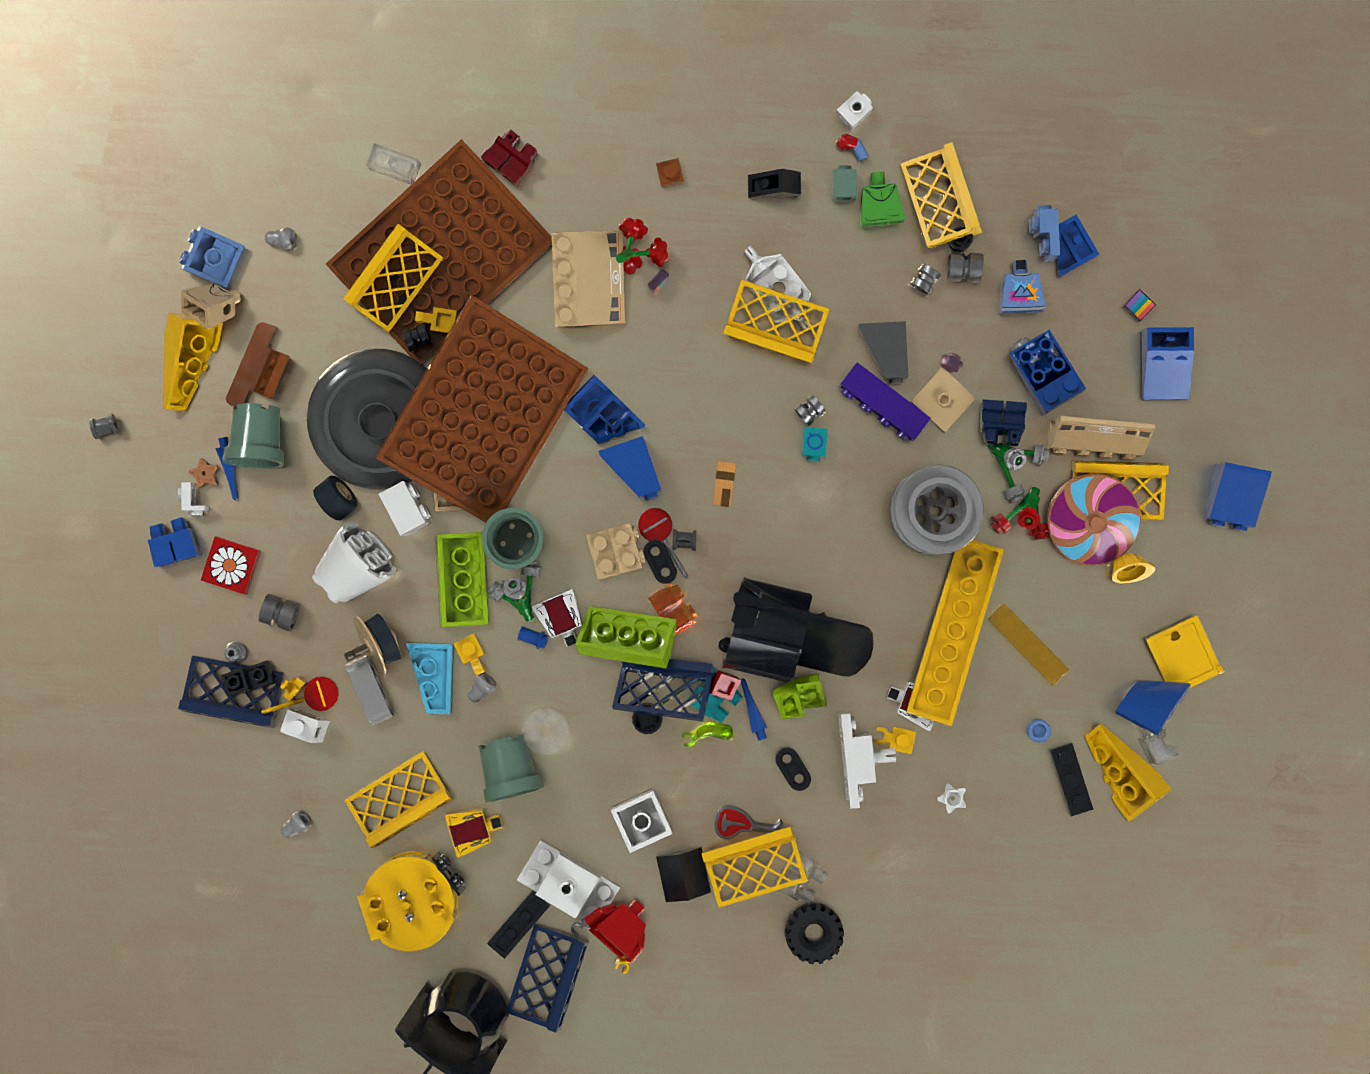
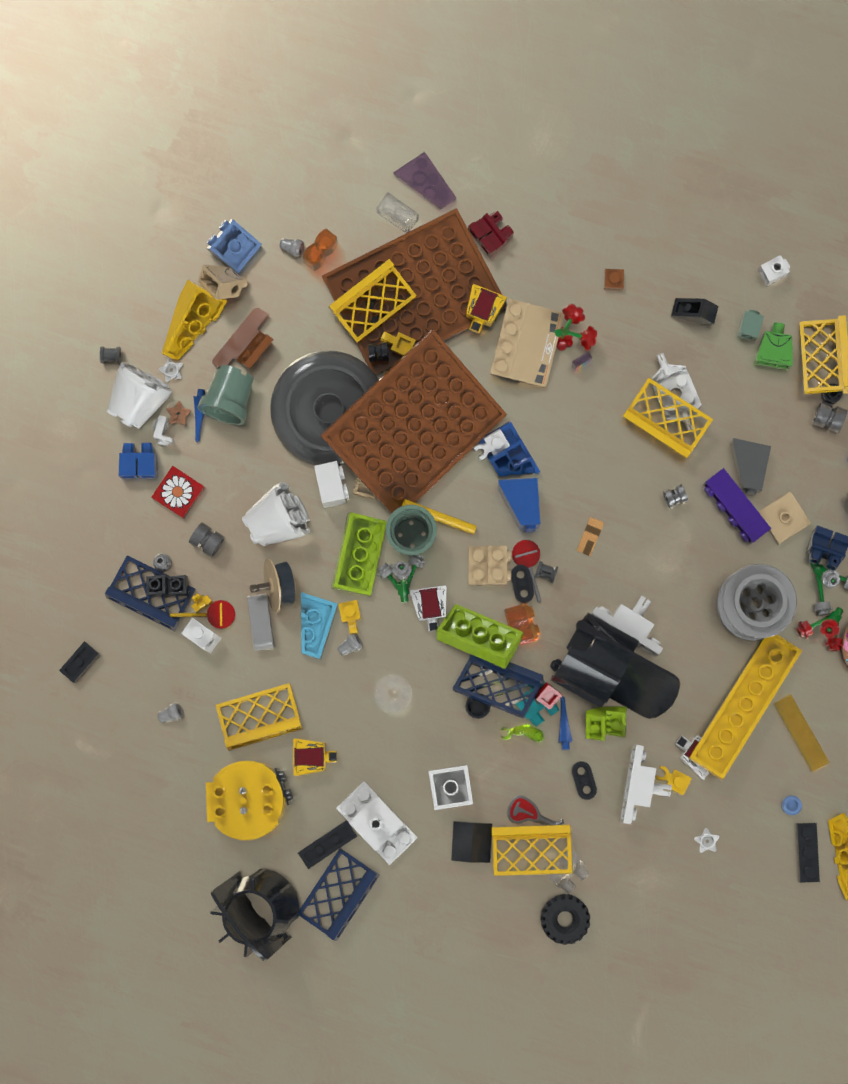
camera: 15 degrees right, 5 degrees down
black wheel [313,475,357,520] -> none
sand green piece [478,734,544,803] -> none
blue pin [517,626,549,649] -> none
red torso [571,900,646,974] -> none
teal brick [801,427,828,462] -> none
arm [836,134,869,162] -> none
flat silver wheel [910,263,942,295] -> none
clear purple plate [941,352,963,373] -> none
none -> black plate [59,641,100,683]
none -> white cone [106,362,172,428]
none -> white plate [159,358,183,382]
none -> clear orange brick [303,228,338,271]
none -> clear purple wing [393,152,456,210]
none -> yellow piece [402,499,476,534]
none -> torso [466,284,507,333]
none -> white plate [473,429,510,460]
none -> white brick [591,596,663,657]

